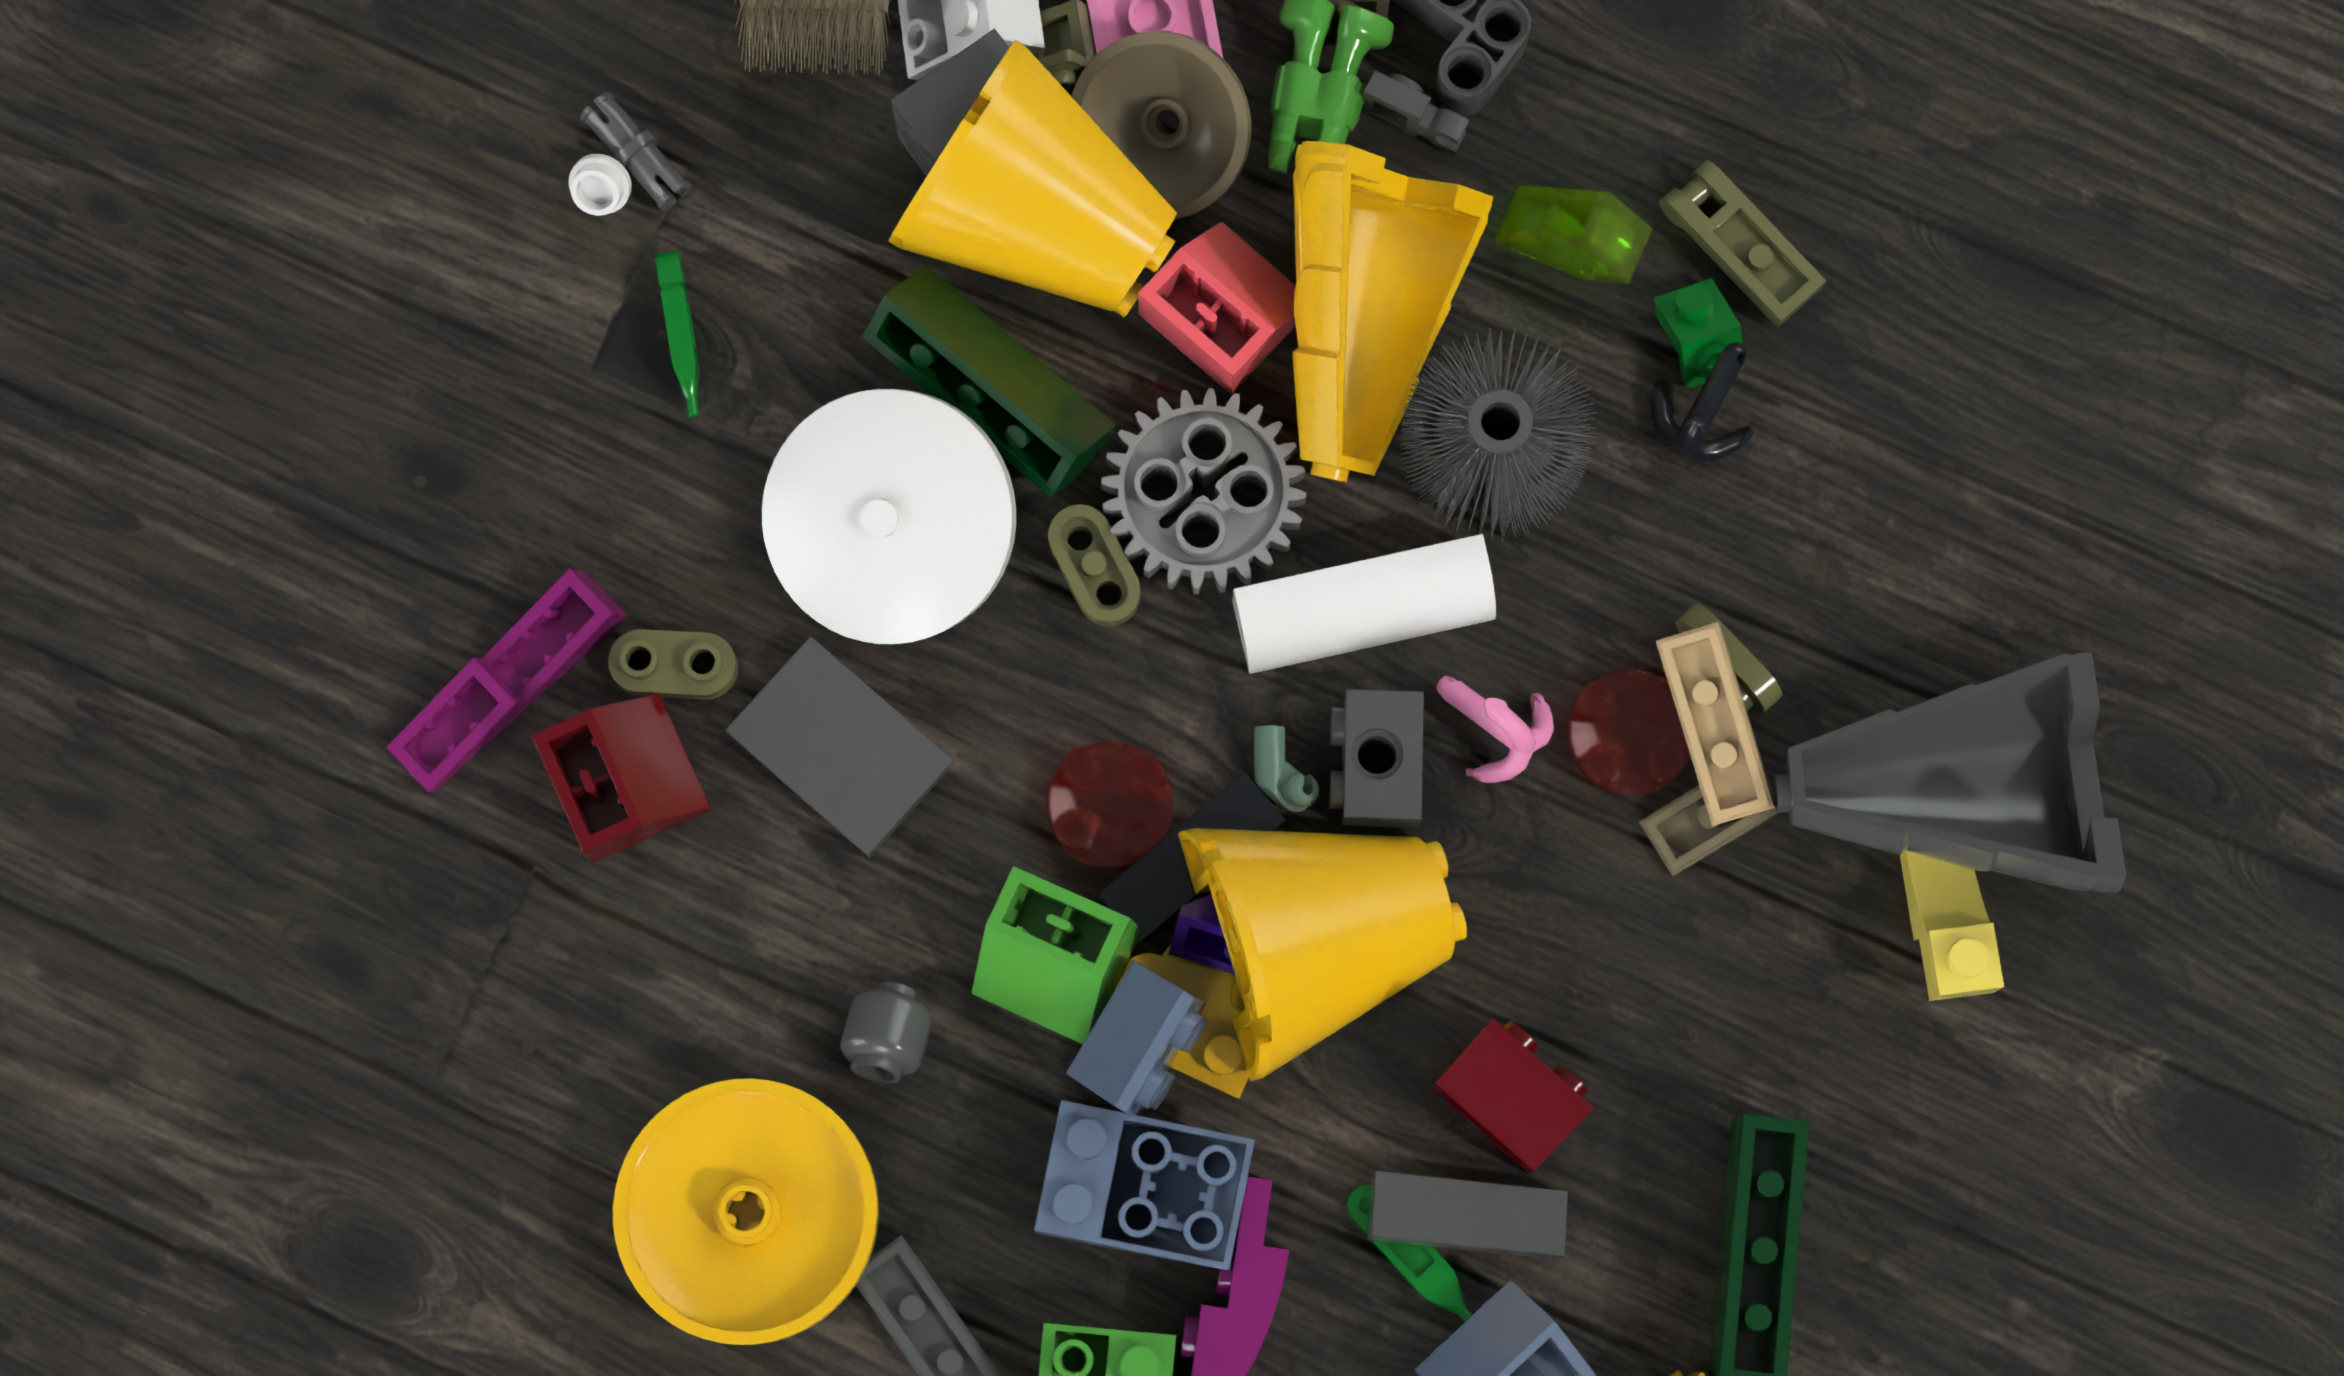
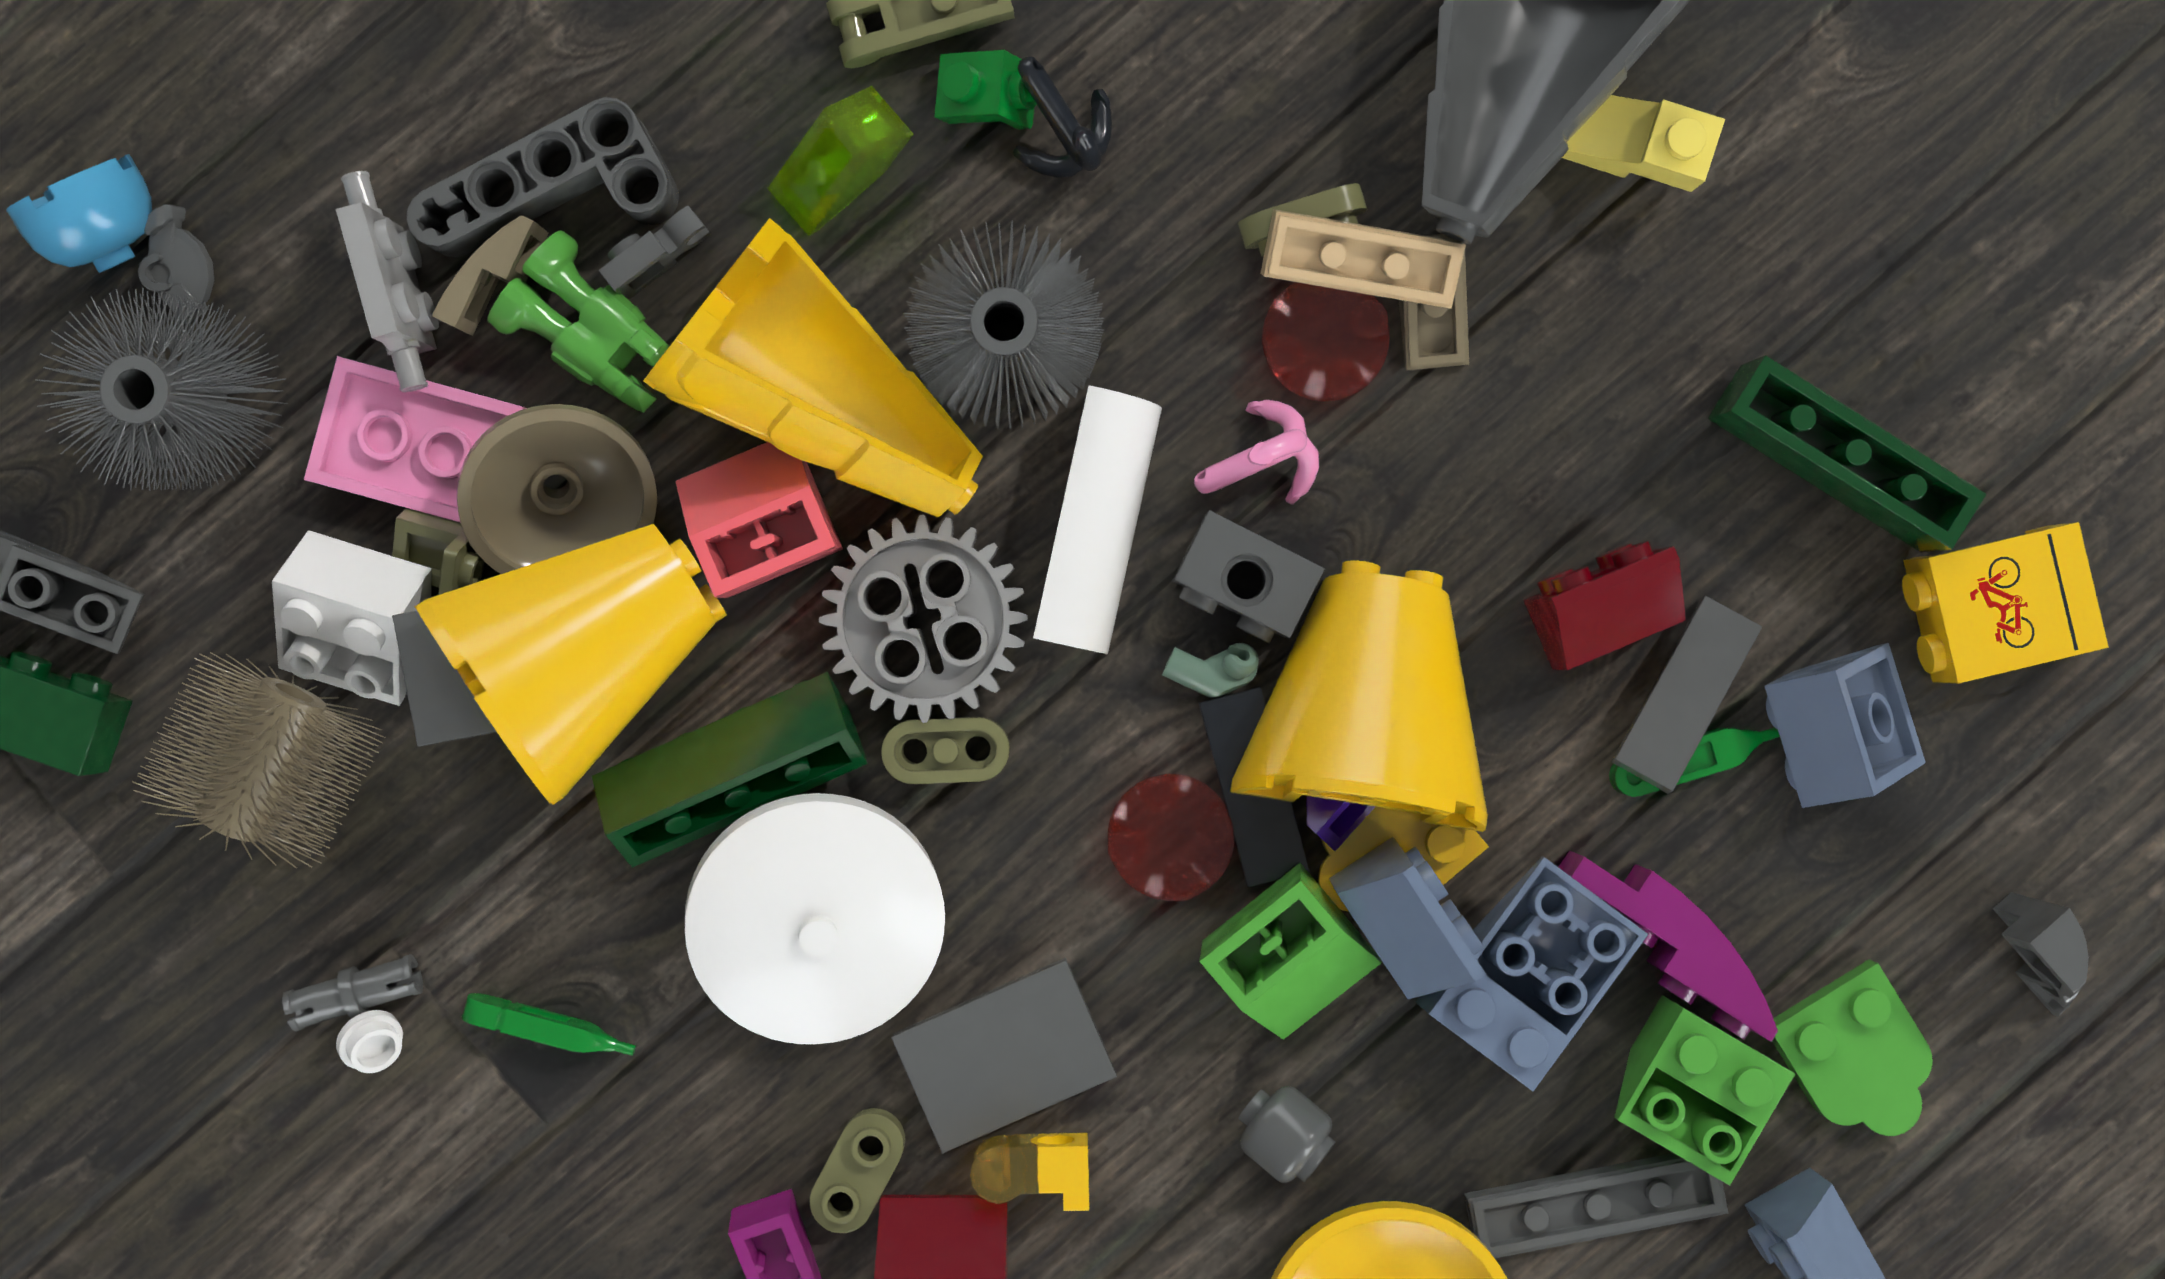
camera: 60 degrees left, 10 degrees up
none -> leg [970,1133,1089,1211]

